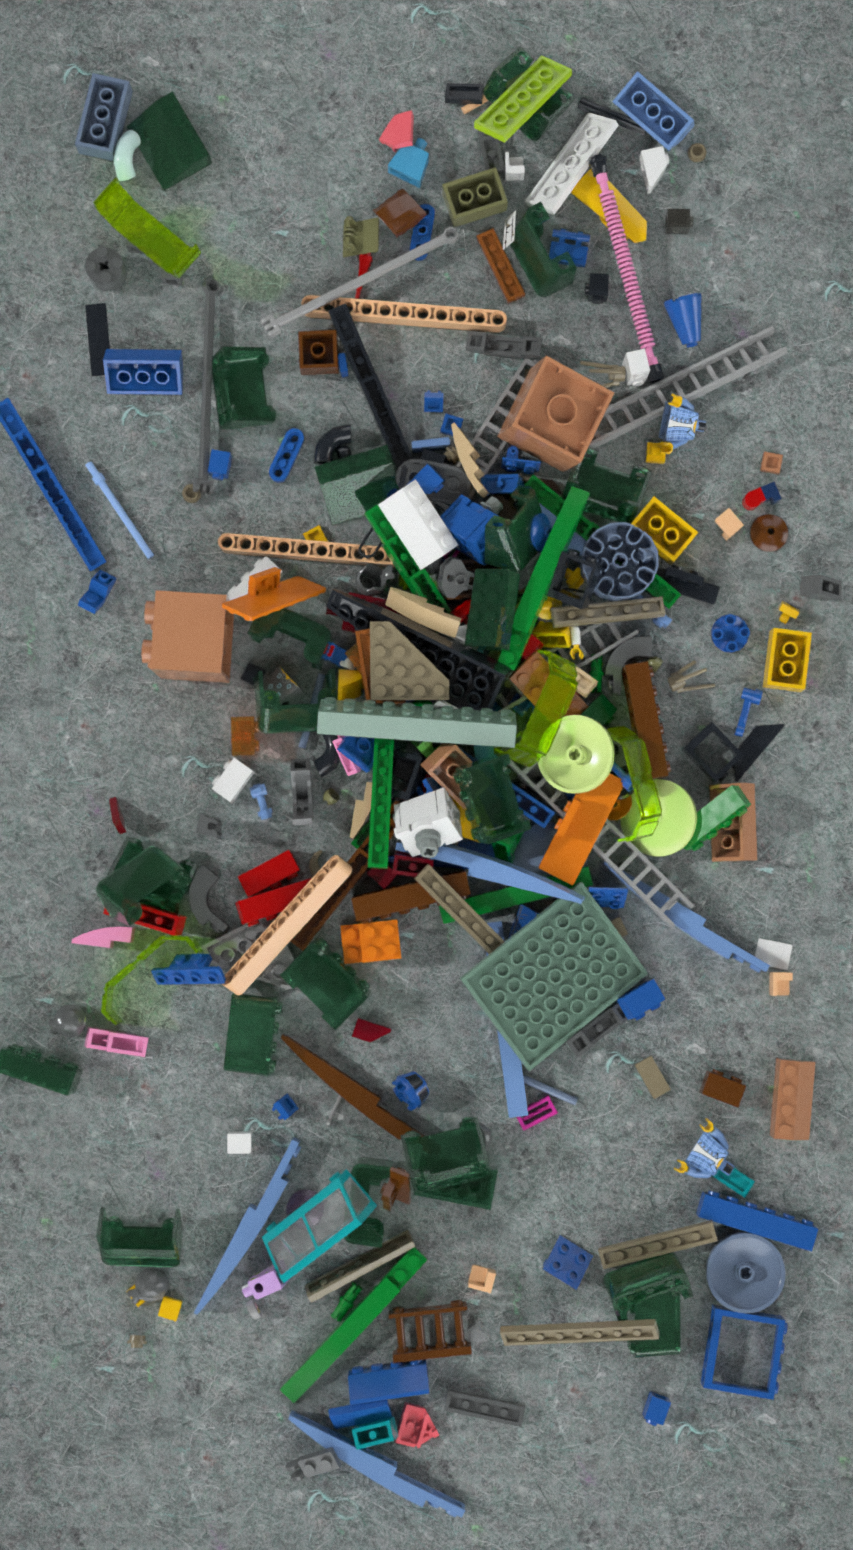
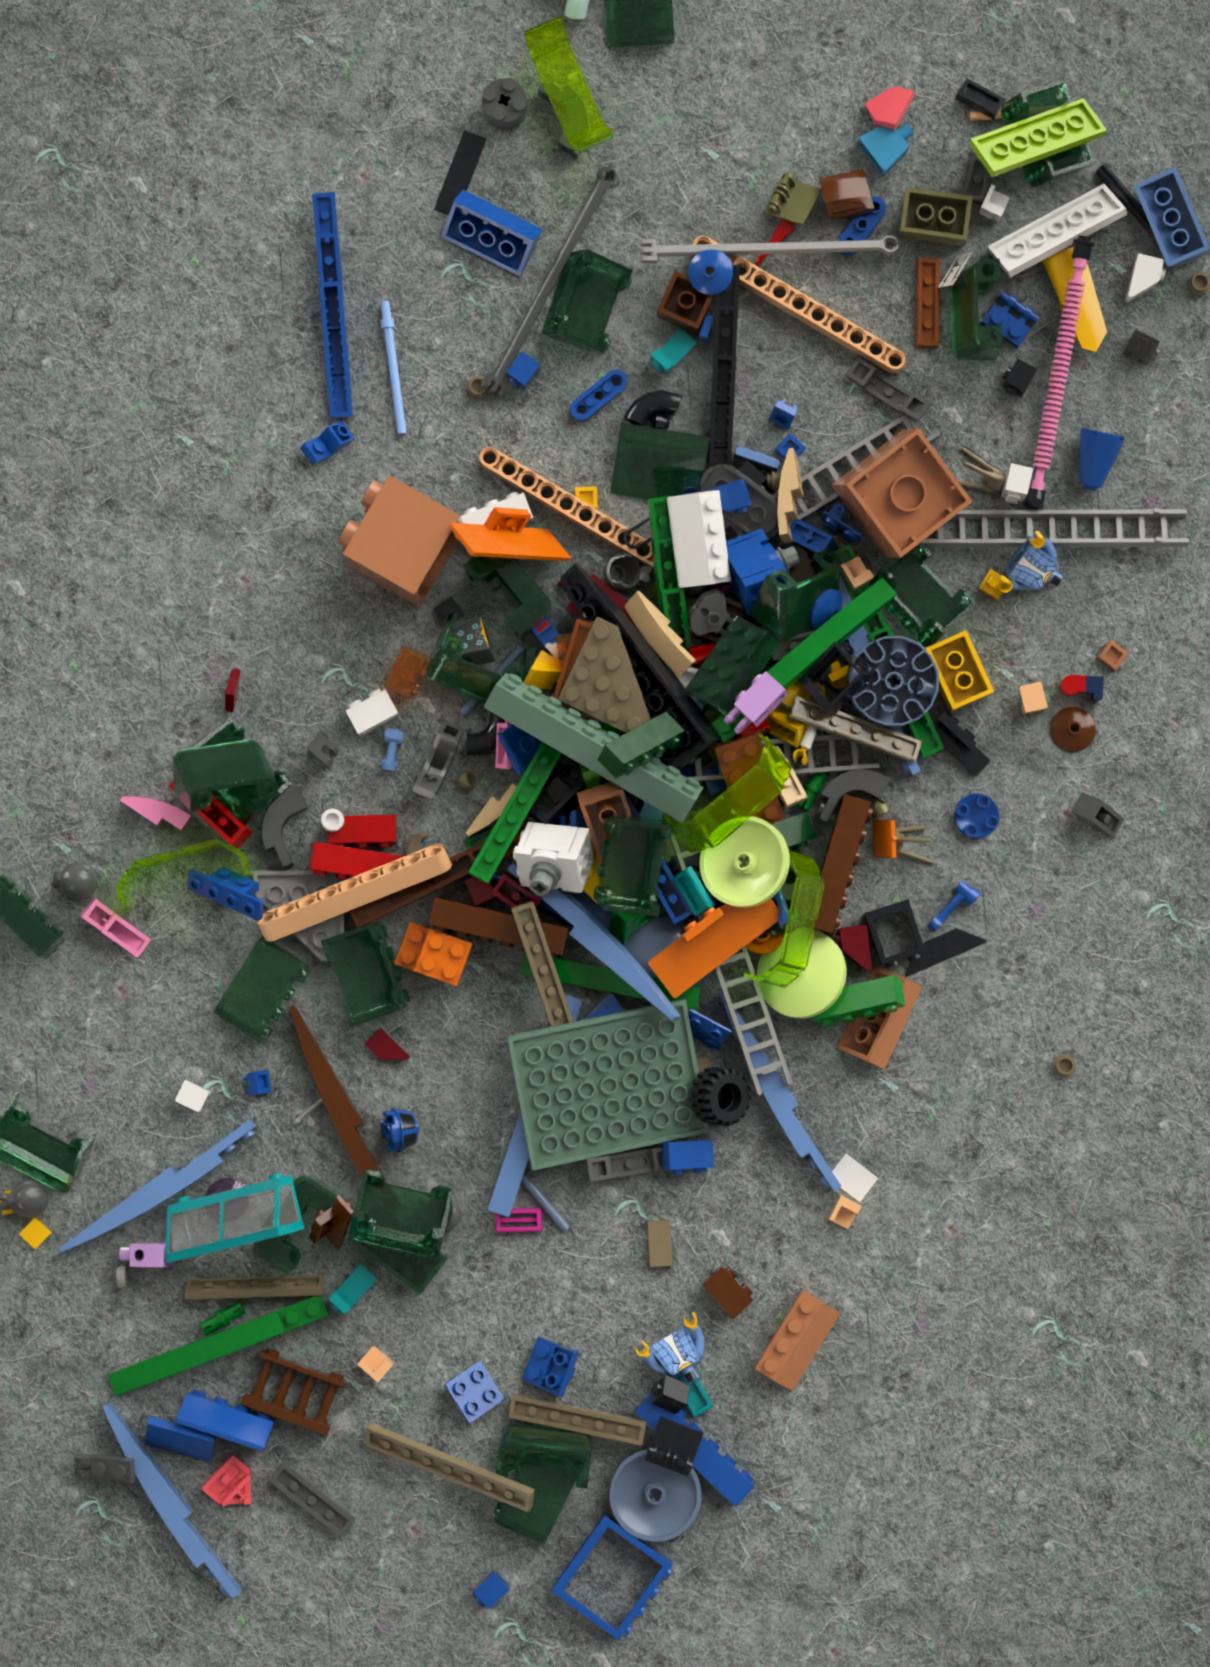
camera: 25 degrees right, 0 degrees up
teal brick [352,1416,399,1450] -> none
yellow brick [763,628,812,692] -> none
yellow tile [778,601,800,624] -> none
none -> white tile [321,809,344,832]
none -> teal bracket [328,1264,377,1314]
none -> blue plate [522,1336,579,1397]
none -> dark green brick [597,712,685,778]
none -> black hinge [645,1416,704,1476]
none -> teal bracket [650,329,696,376]
none -> black brick [651,1375,690,1414]
none -> teal plate [672,866,714,917]
none -> blue dish [688,249,733,295]
none -> black tyre [689,1067,751,1126]
none -> lavender hinge [724,671,789,734]
none -> dark red slope [835,925,872,971]
none -> light nougat panel [839,557,874,591]
none -> orange piece [872,820,897,858]

